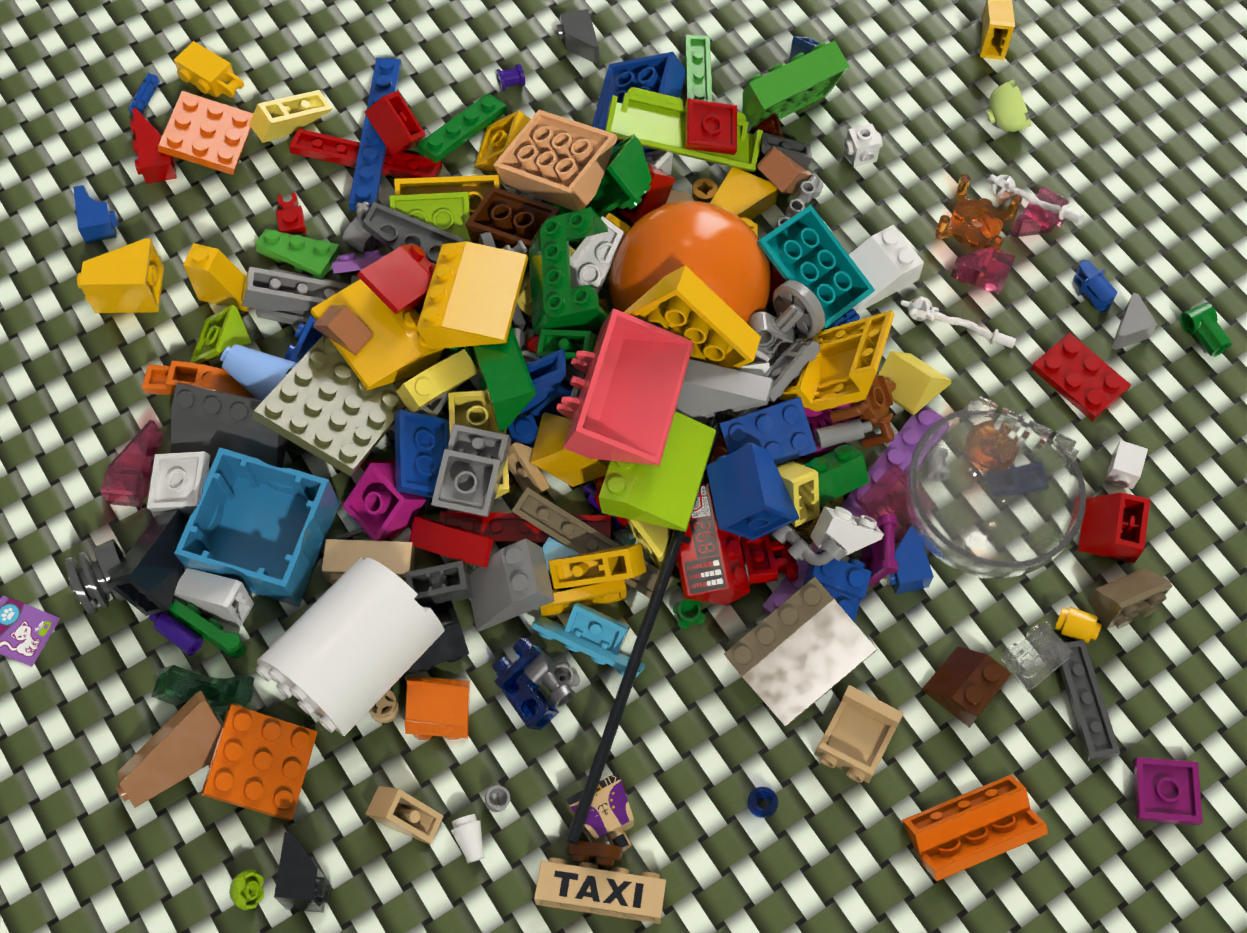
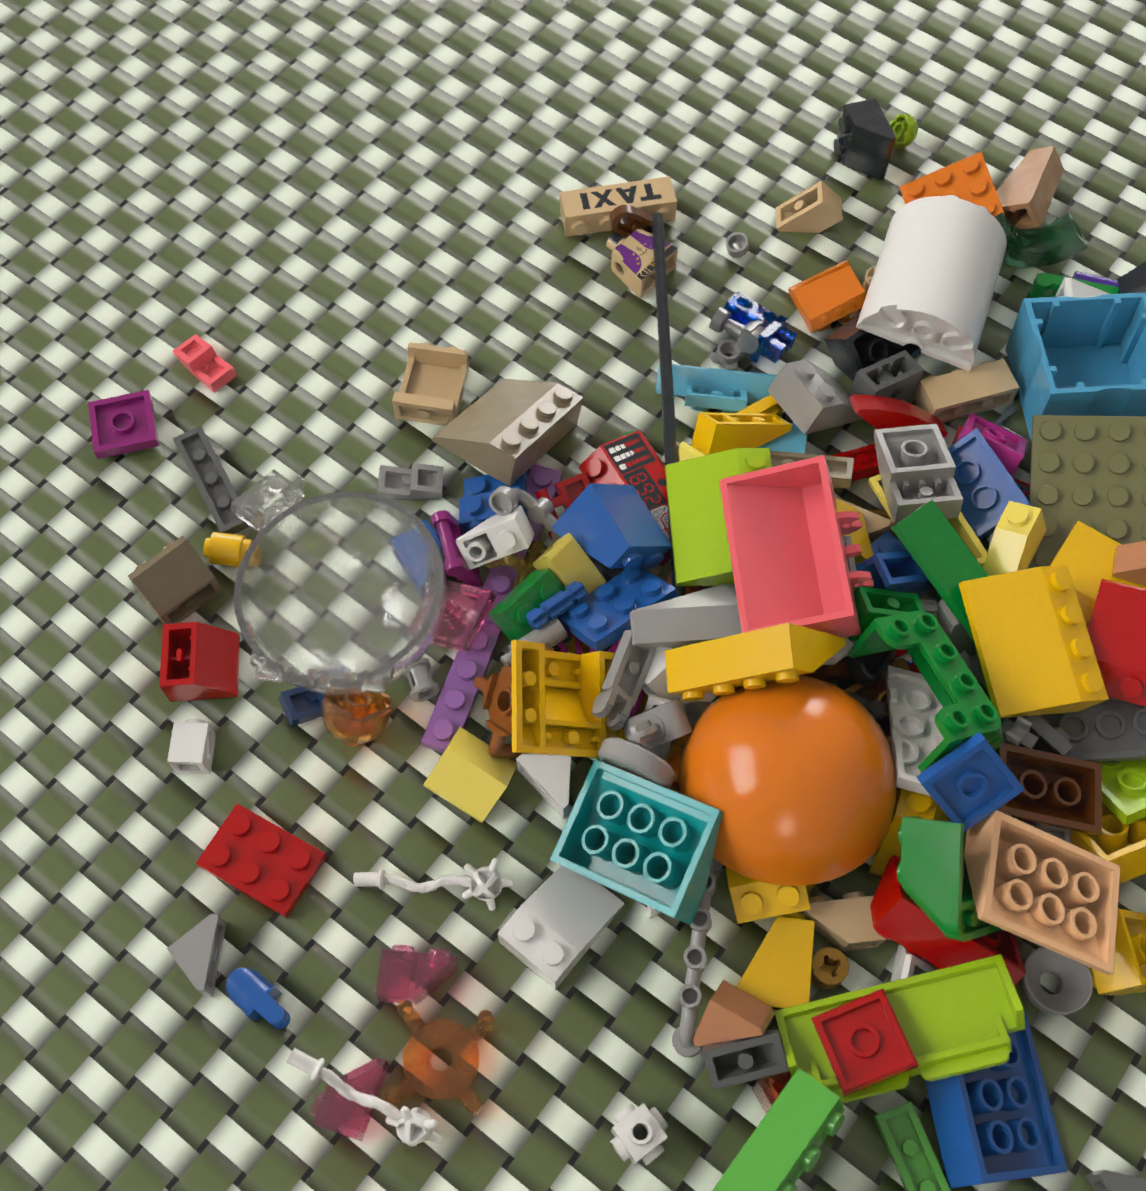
camera: 160 degrees right, 0 degrees up
white cone [451,814,485,863] -> none
clear blue plate [747,787,778,818] -> none
orange slope [902,775,1048,881] -> none
reddish brown slope [922,646,1012,728] -> none
green piece [1180,302,1233,357] -> none
none -> coral slope [172,334,238,393]
none -> light grey slope [377,463,444,500]
none -> blue axle [526,581,588,630]
none -> blue plate [917,732,1025,832]

